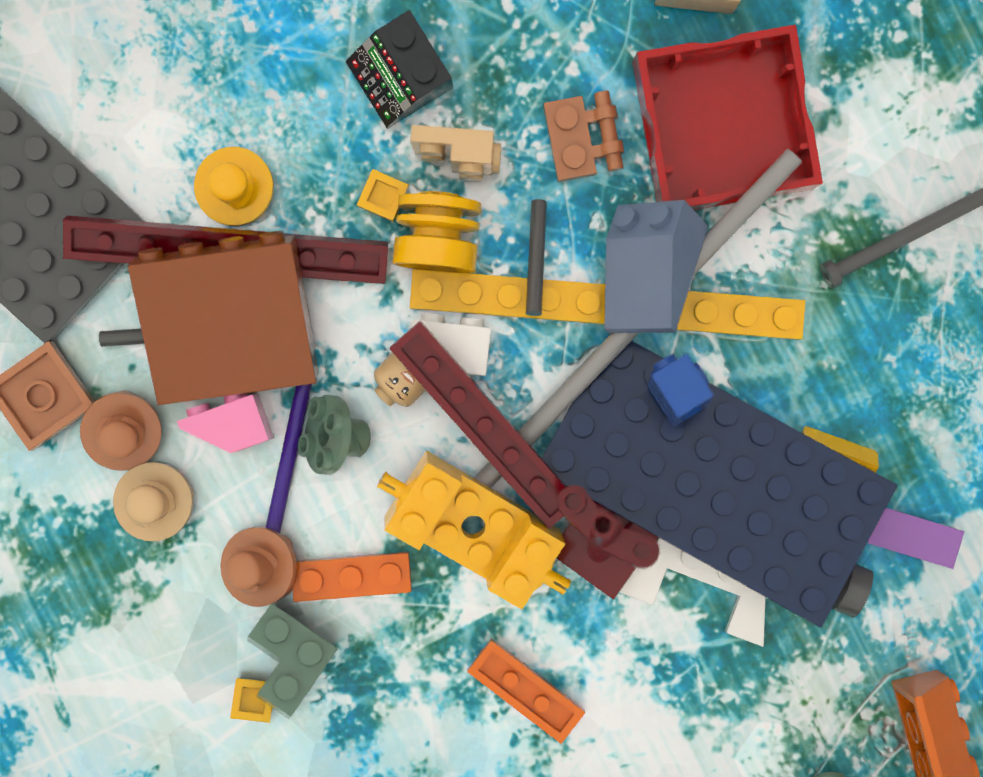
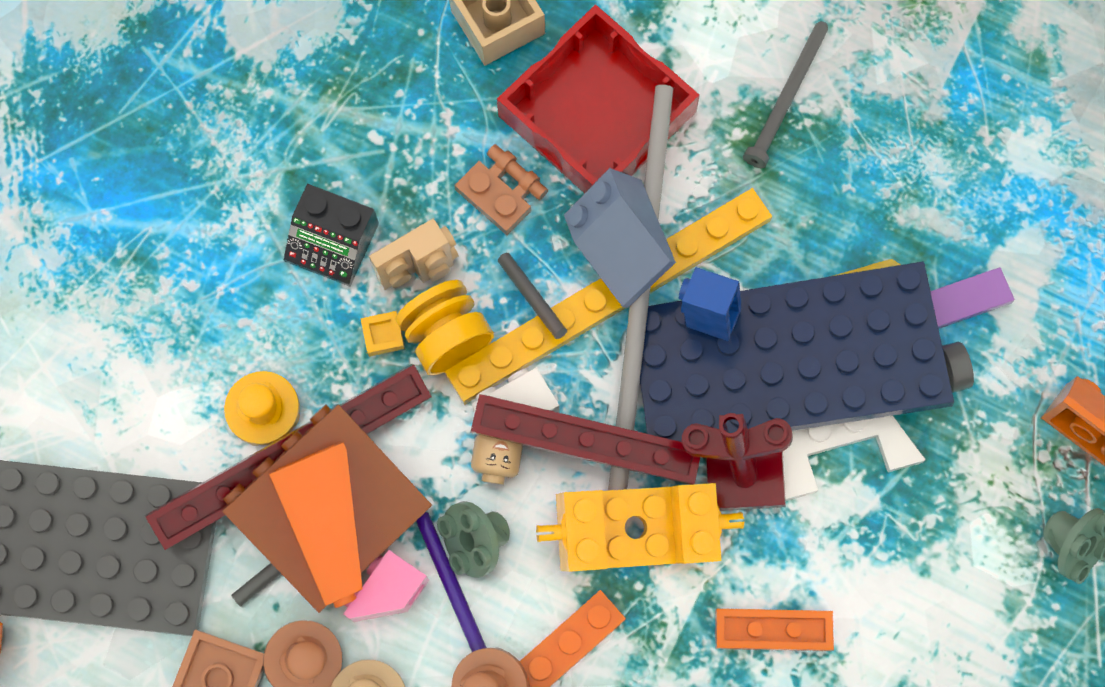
camera: 30 degrees left, 15 degrees down
none -> orange slope [268,441,363,608]

